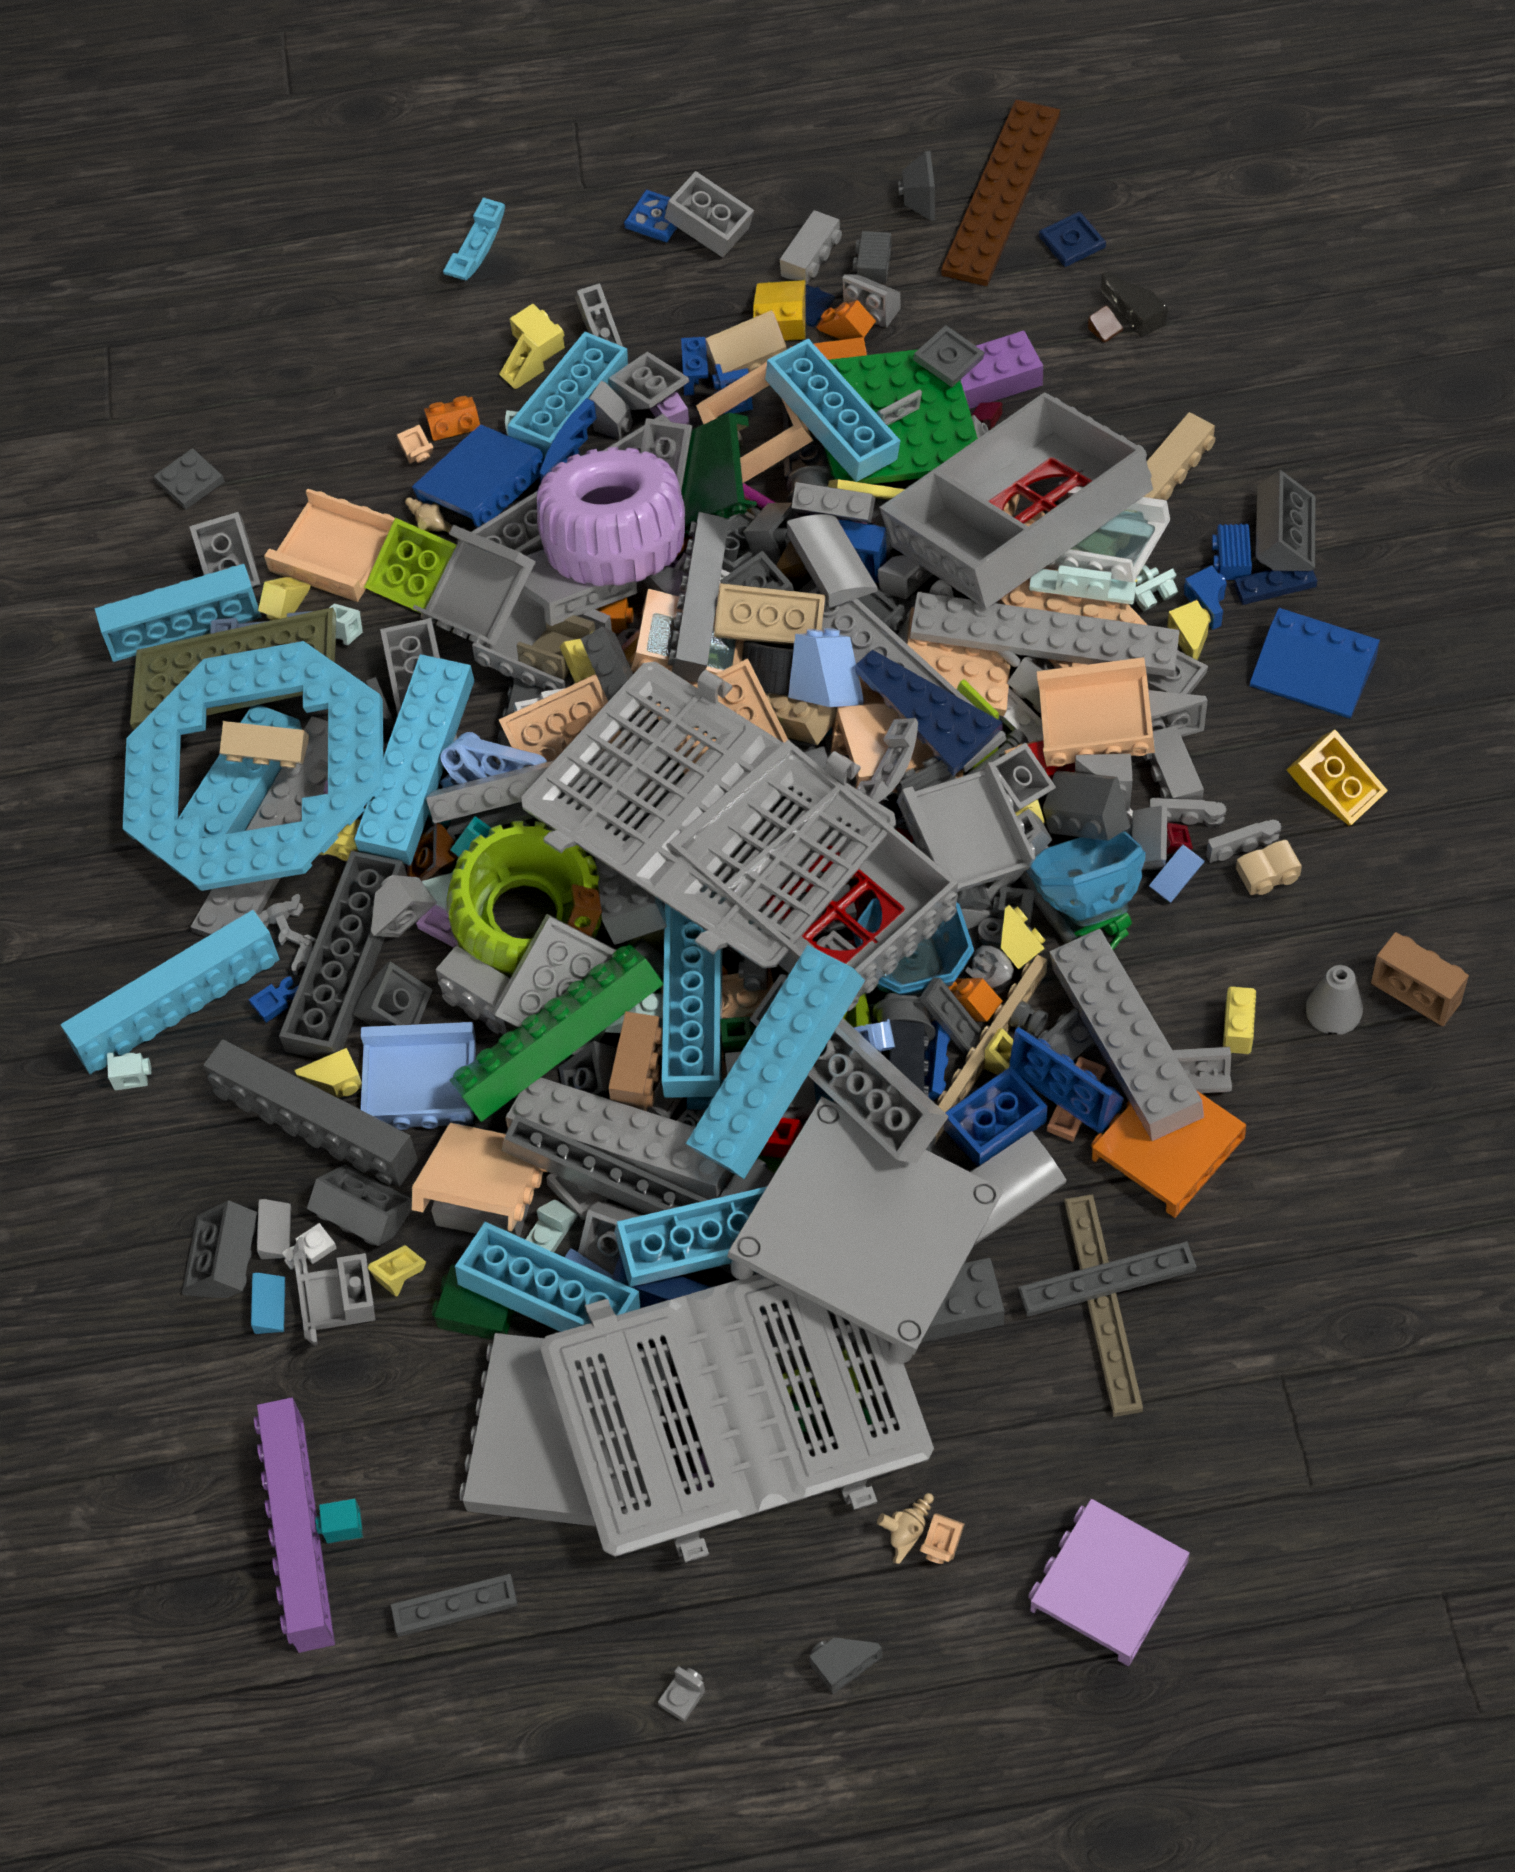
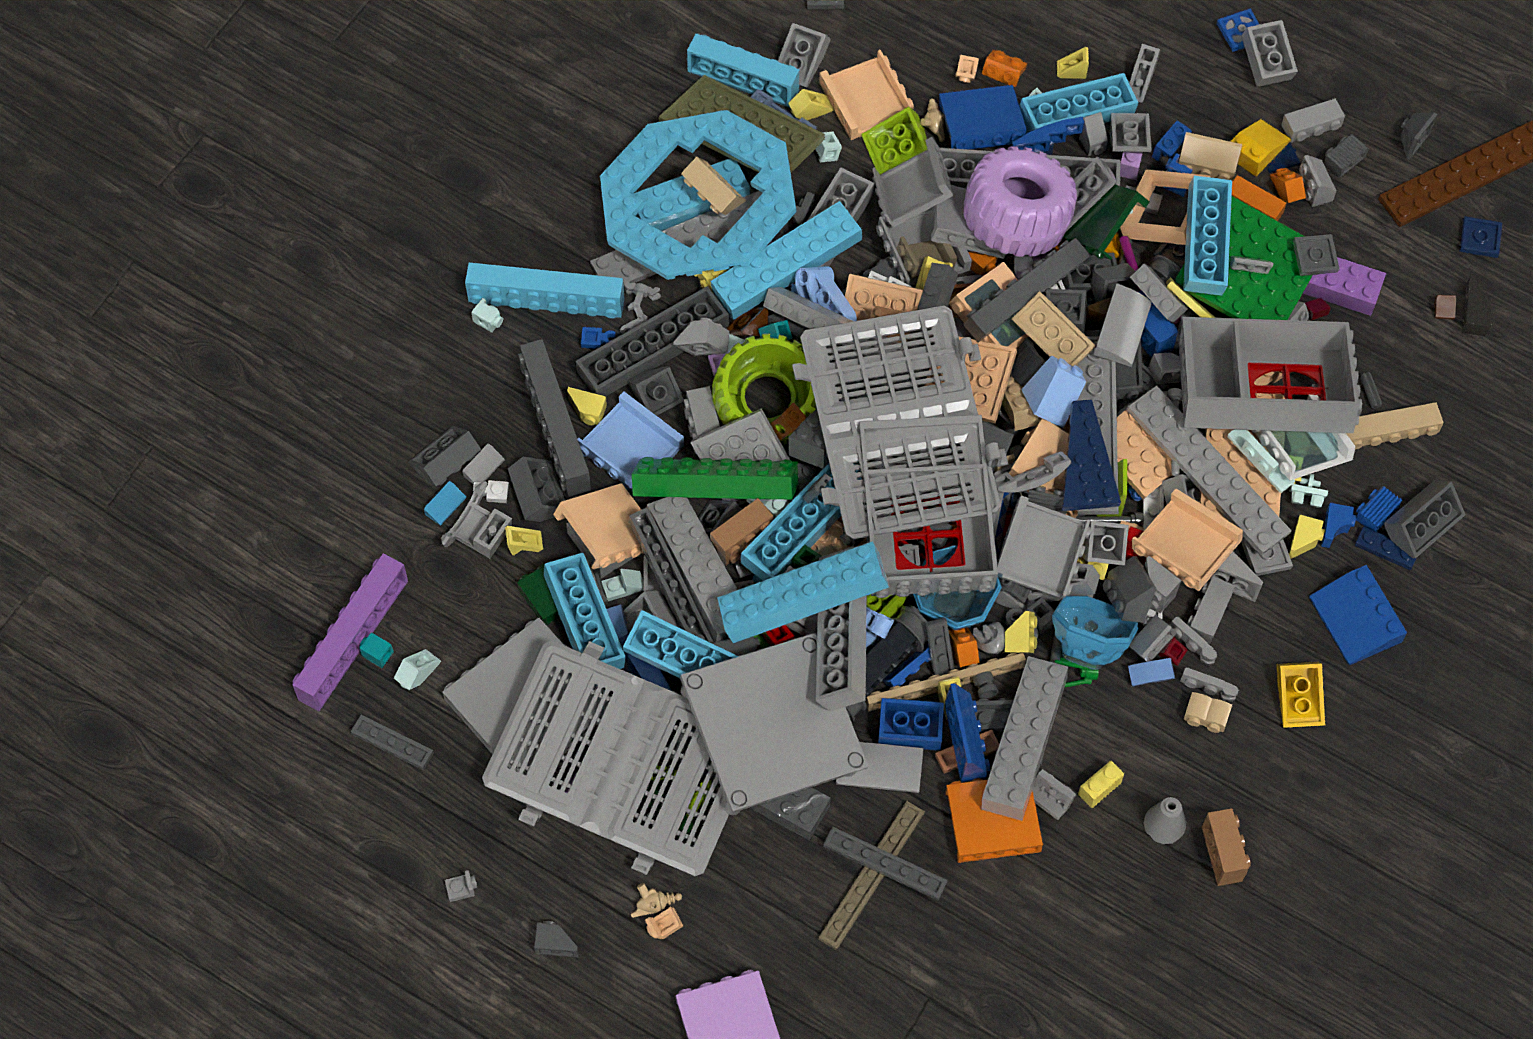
camera: 35 degrees right, 5 degrees up
light yellow brick [510,304,565,361] -> none
none -> light aqua slope [394,649,441,690]
none -> dark grey tile [803,474,831,503]

